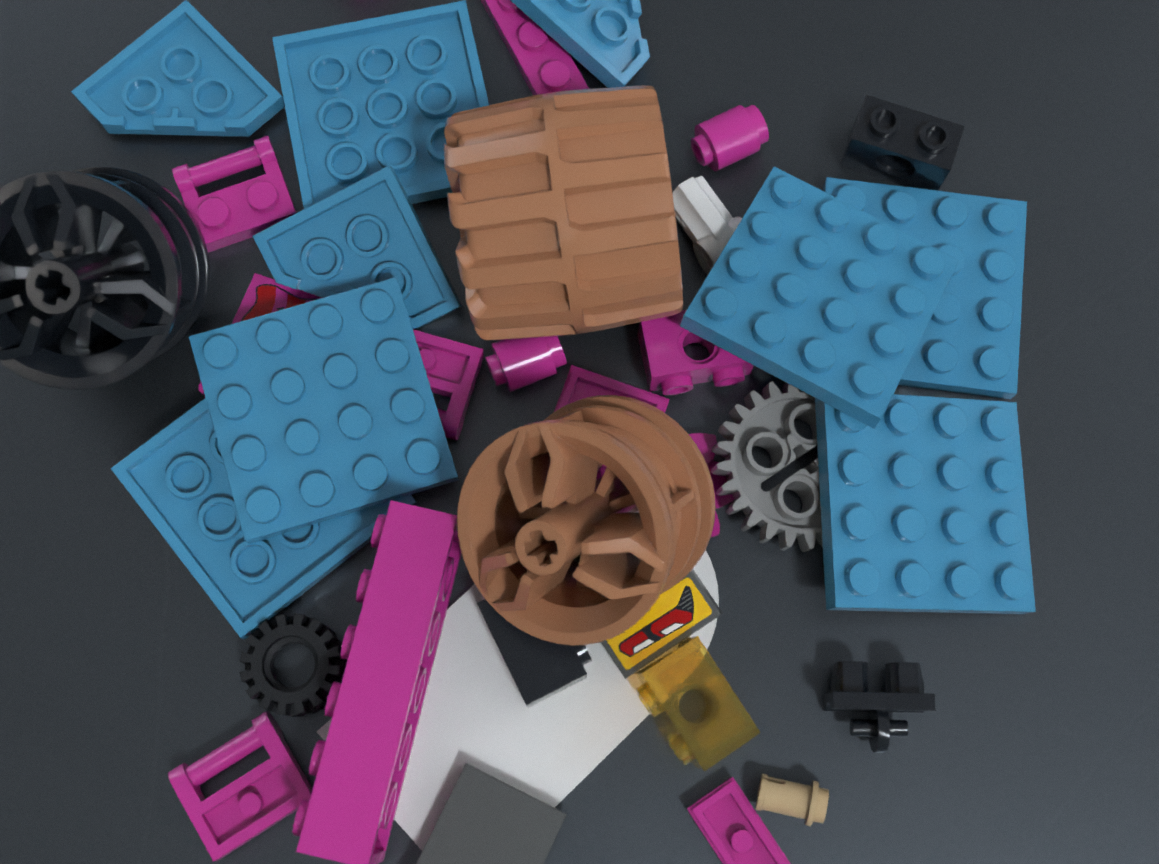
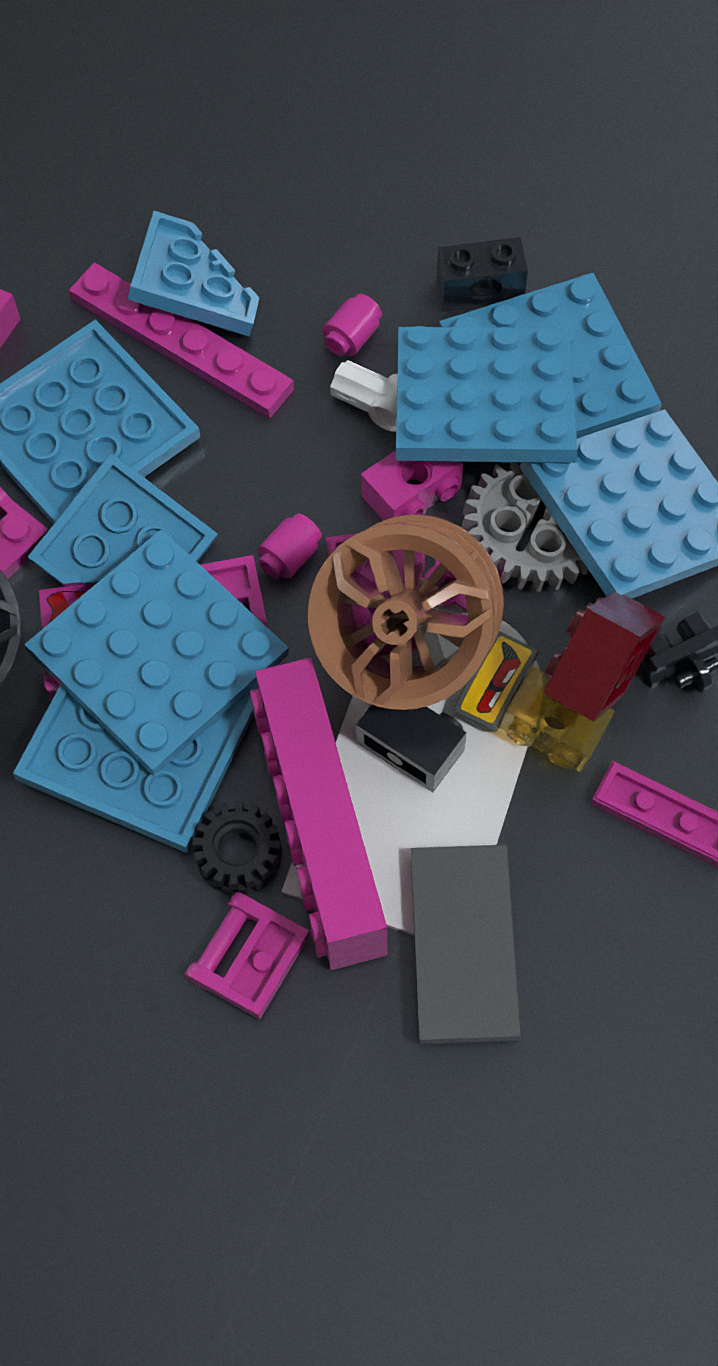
camera: 25 degrees left, 10 degrees down
nougat wheel [444,85,683,340] -> none
tan pin [755,774,829,826] -> none
none -> dark red brick [543,591,666,722]

